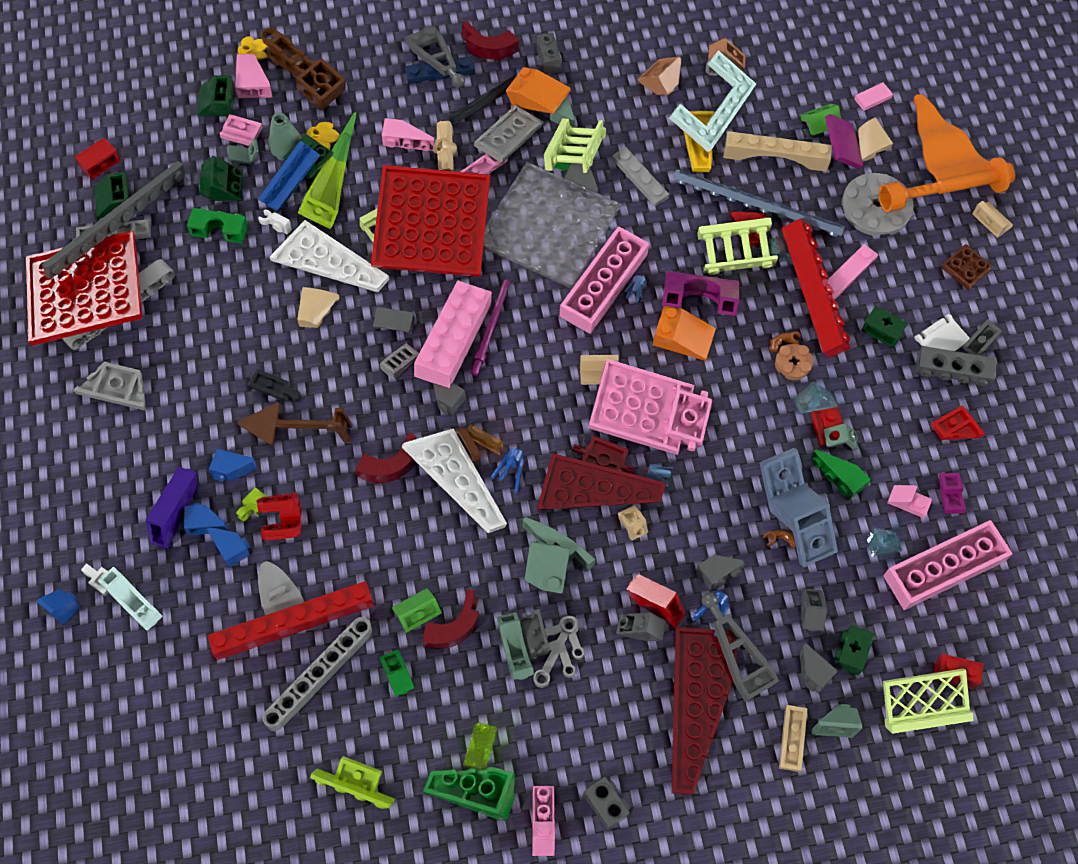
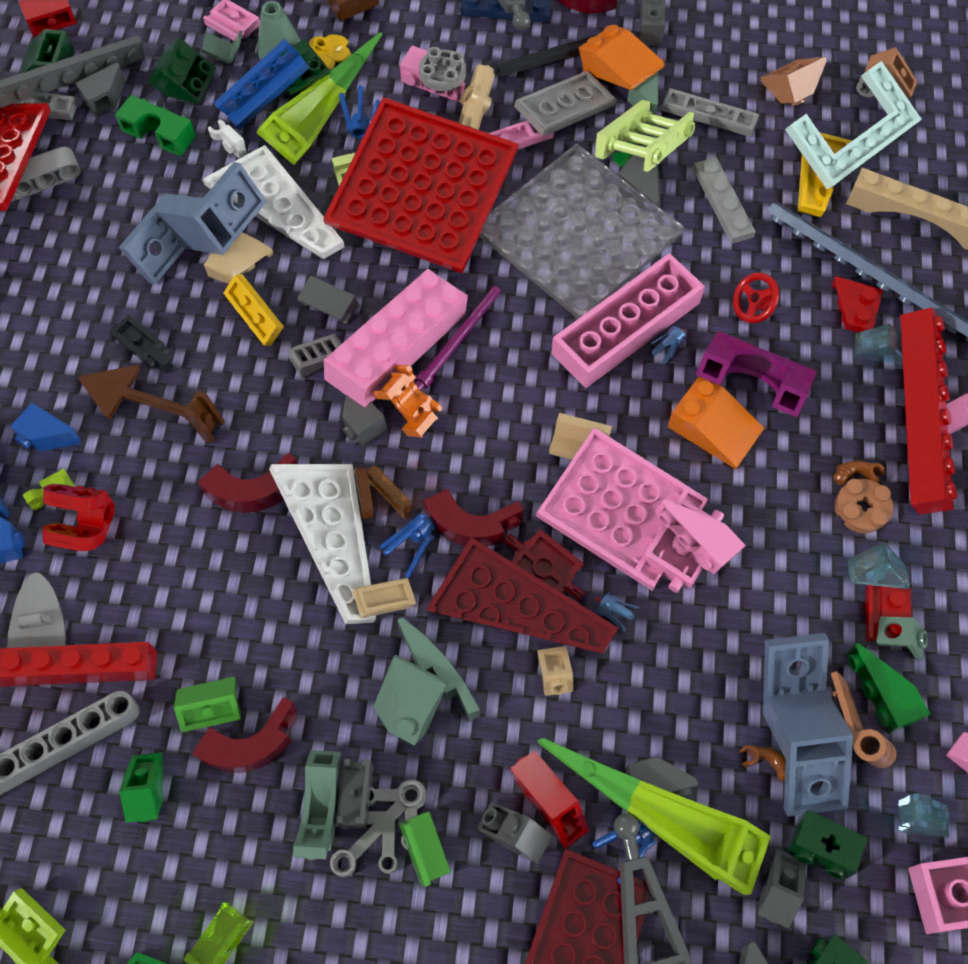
camera: 20 degrees right, 0 degrees up
yellowish green fence [697,218,778,275] -> none
none -> dark grey slope [75,62,126,117]
none -> sand blue bracket [119,162,267,285]
none -> yellow plate [223,274,284,346]
none -> blue plant [339,85,380,139]
none -> tan tile [353,578,416,618]
none -> orange piece [371,365,443,438]
none -> bright green panel [399,811,451,887]
none -> light grey tile [419,47,466,91]
none -> dark red arch [423,489,524,547]
none -> lime plate [537,738,771,895]
none -> bright pink slope [655,499,746,575]
none -> light grey plate [661,88,760,137]
none -> red piece [733,272,779,323]
none -> dark green brick [787,809,867,880]
none -> nougat door [831,671,897,769]

